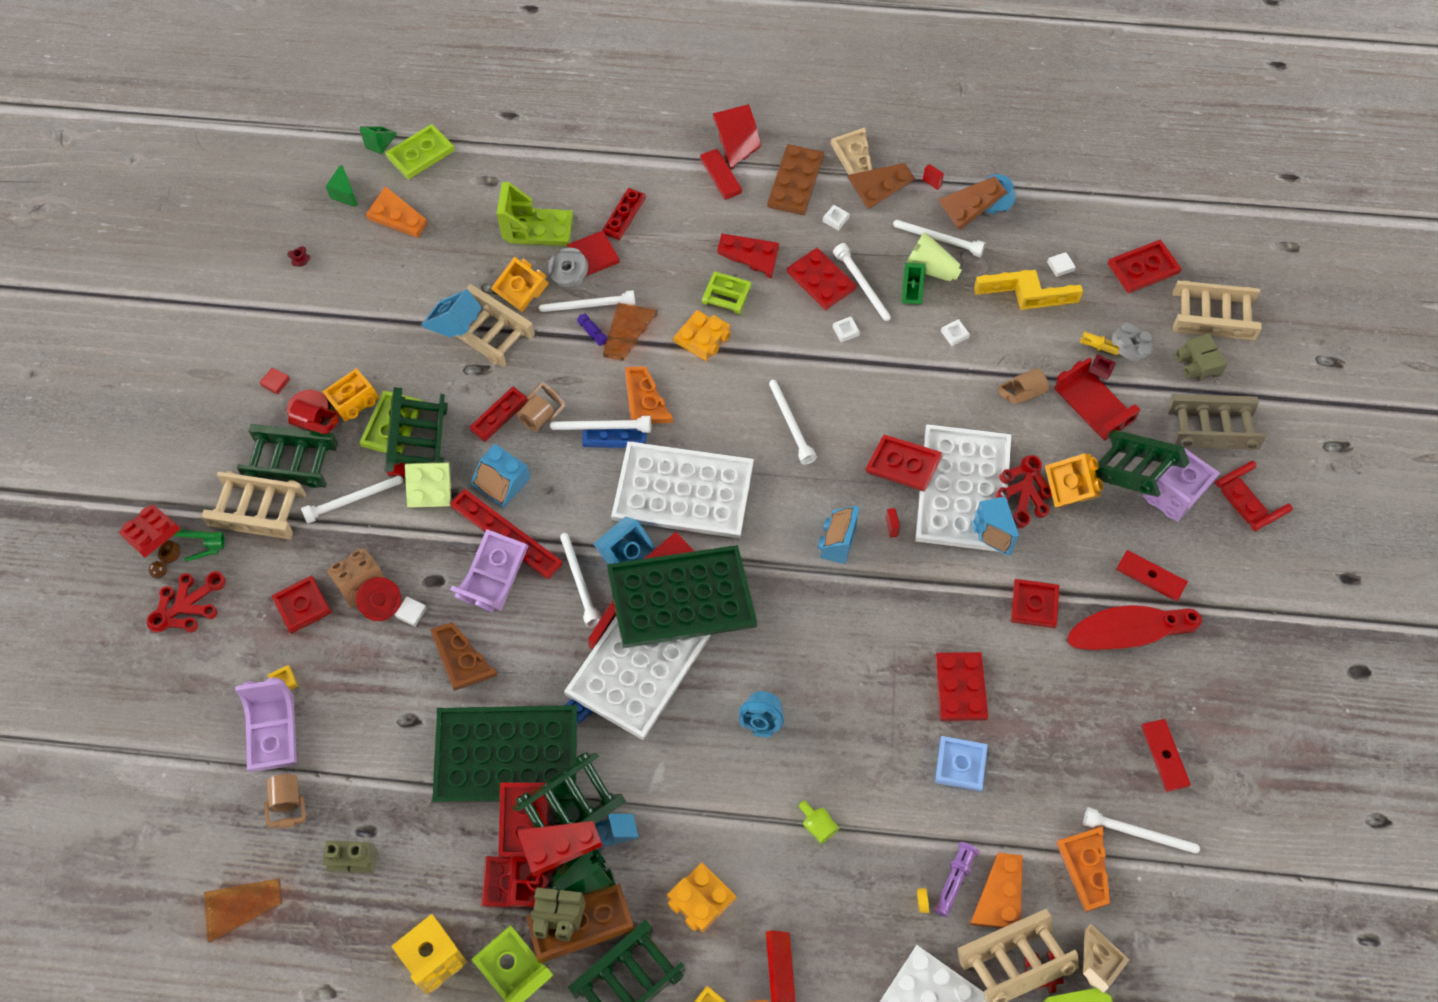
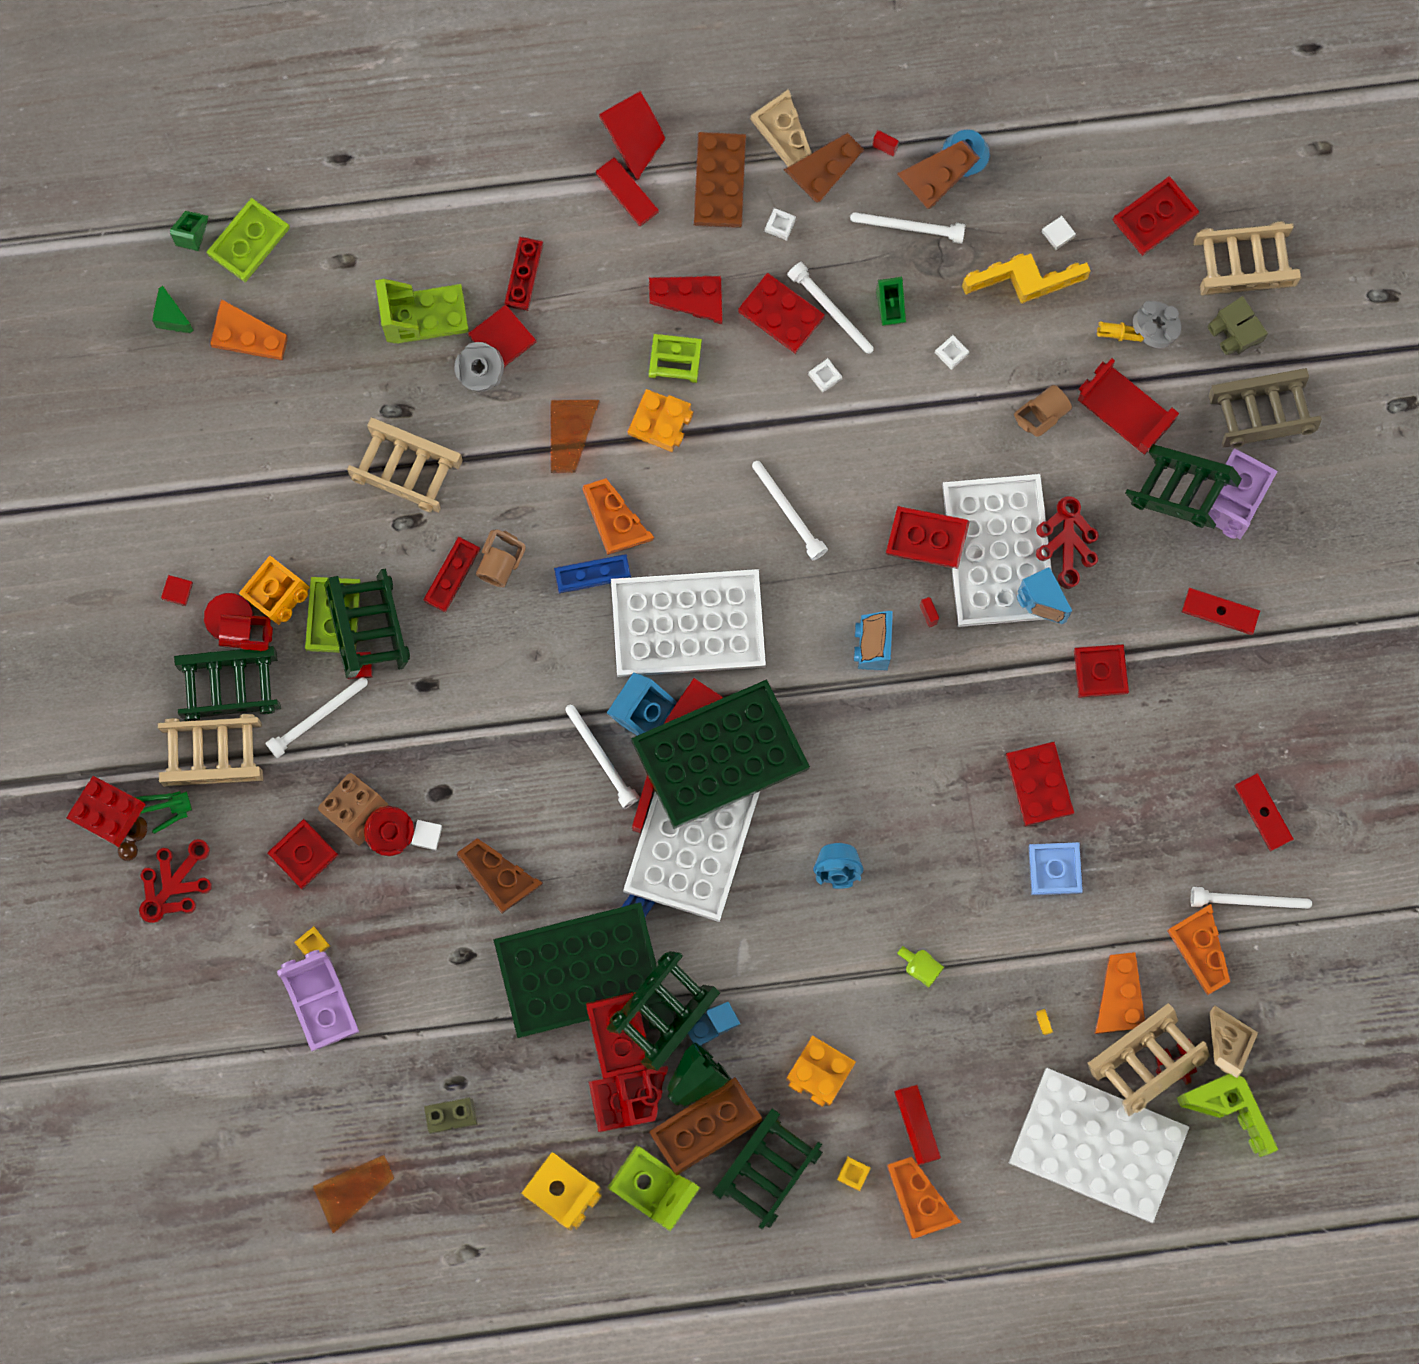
camera: 15 degrees left, 15 degrees up
medium nougat piece [264,774,306,829] -> none
dark red plate [287,246,310,267] -> none
yellowish green plate [405,462,452,507] -> none
dark azure slope [421,289,482,338] -> none
red plate [450,488,563,580] -> none
lavender bracket [450,529,528,613] -> none
dark azure slope [470,444,531,508] -> none
light orange plate [491,257,549,312] -> none
red wing [517,821,603,876] -> none
olive hips [530,888,586,941] -> none
white piece [539,290,636,312] -> none
white piece [550,416,651,433] -> none
dark purple axle [577,313,608,346] -> none
yellowish green cone [906,232,962,282] -> none
medium lavender pin [933,842,980,917] -> none
light orange plate [1045,453,1104,508] -> none
red plant [1068,605,1202,650] -> none
dark red plate [1088,354,1116,381] -> none
red plate [1215,461,1293,532] -> none

